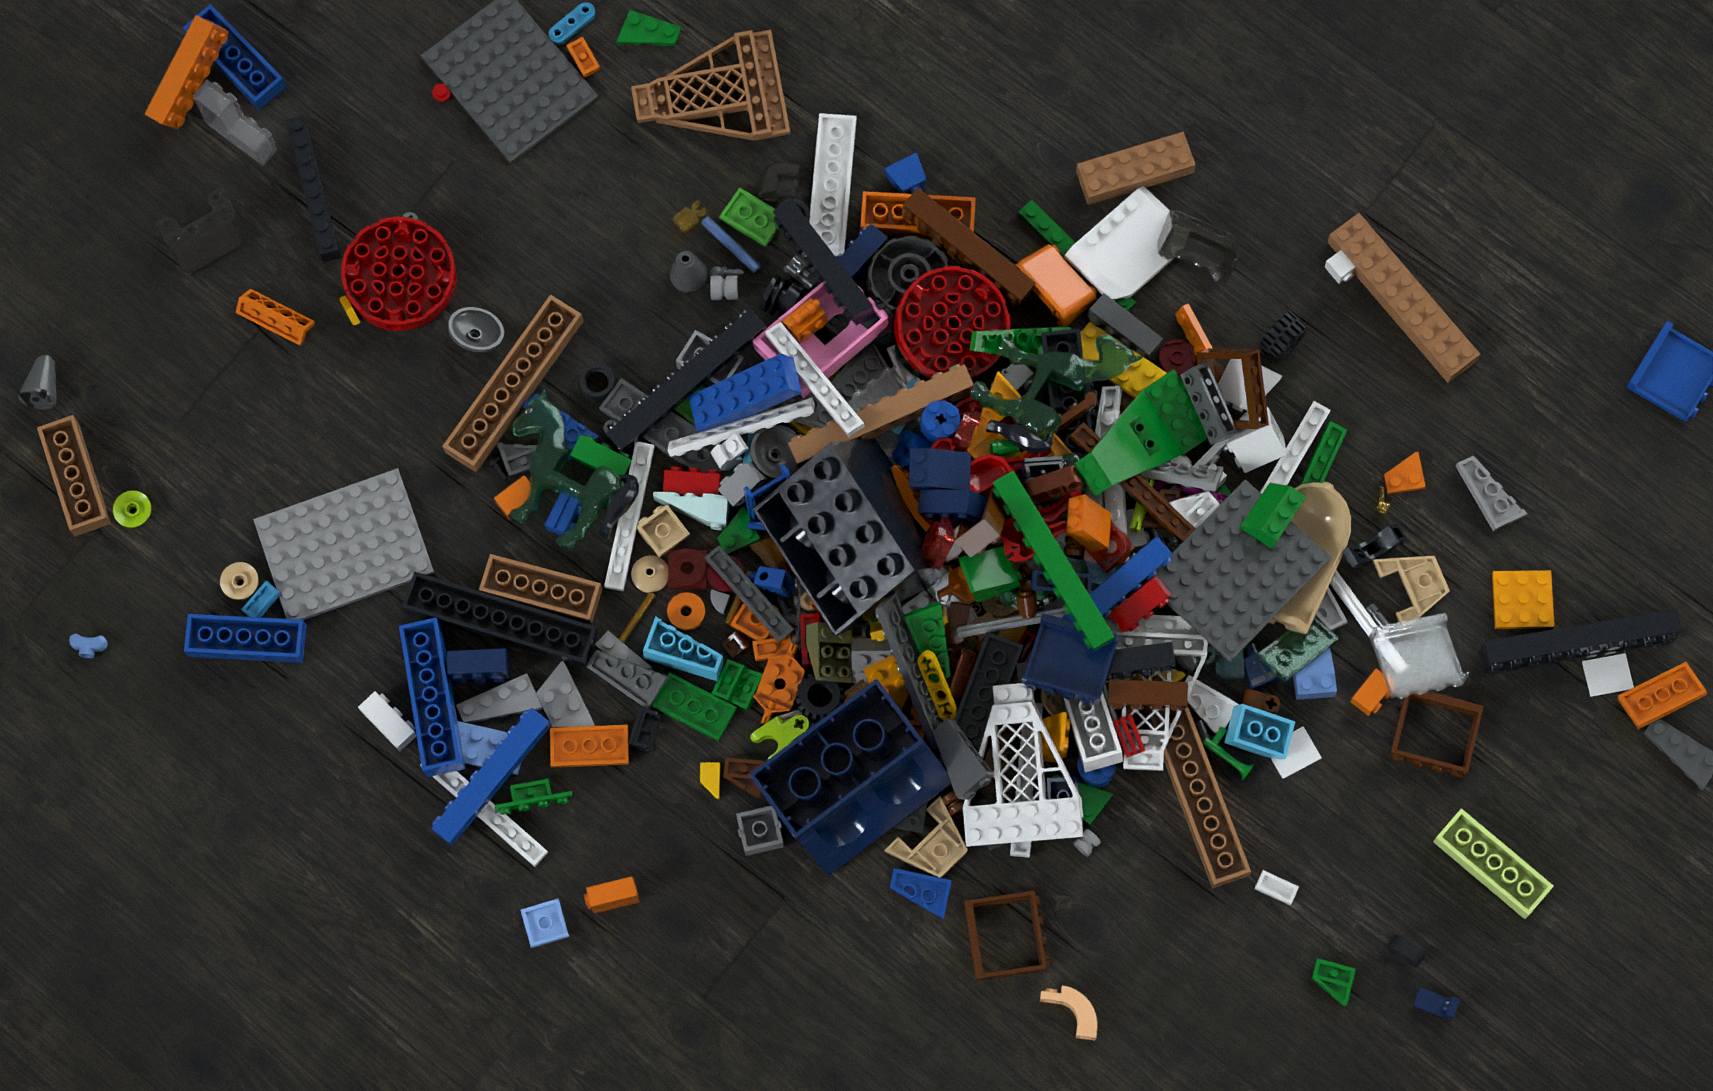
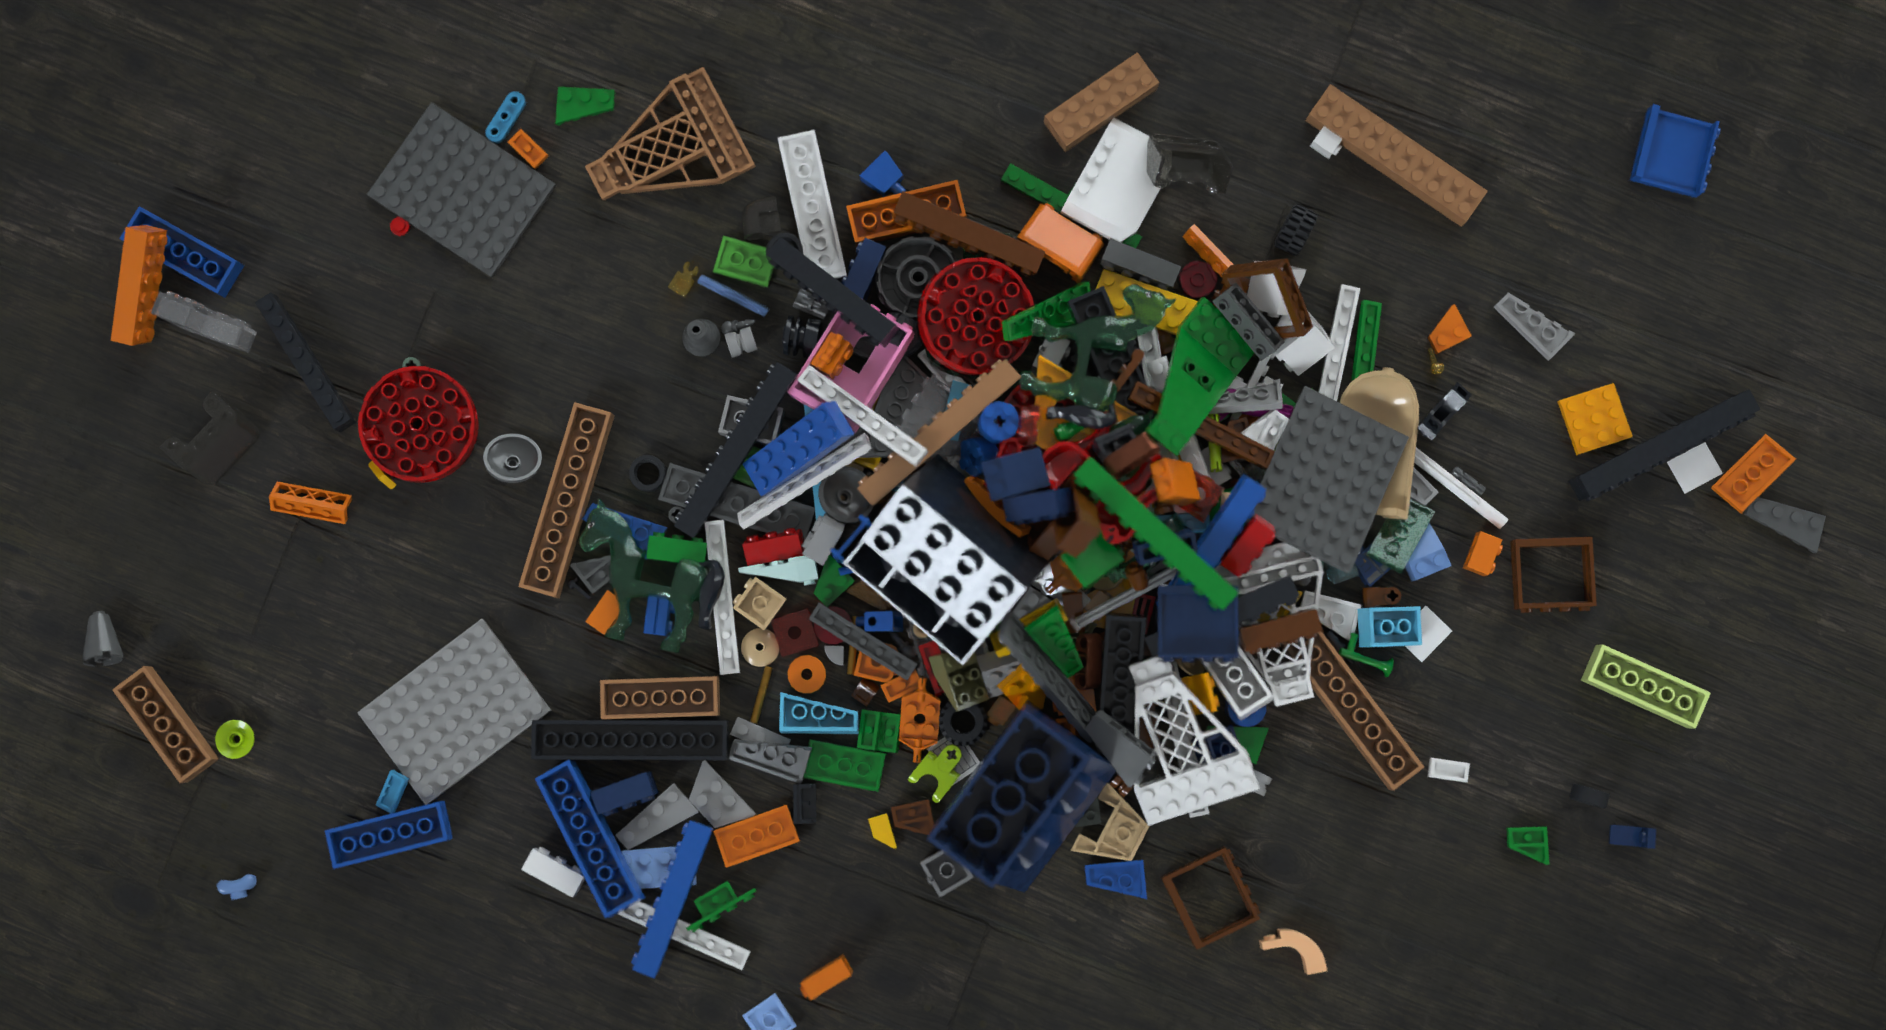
camera: 20 degrees left, 10 degrees up
tan dish [220,562,259,600] -> none
white brick [711,433,748,471] -> none
yellow beam [917,650,958,721] -> none
clear red piece [923,516,955,571] -> none
red tile [1113,714,1145,758] -> none
green slope [1239,483,1306,549] -> none
clear panel [1369,613,1469,698] -> none
tan wing [1373,556,1450,631] -> none

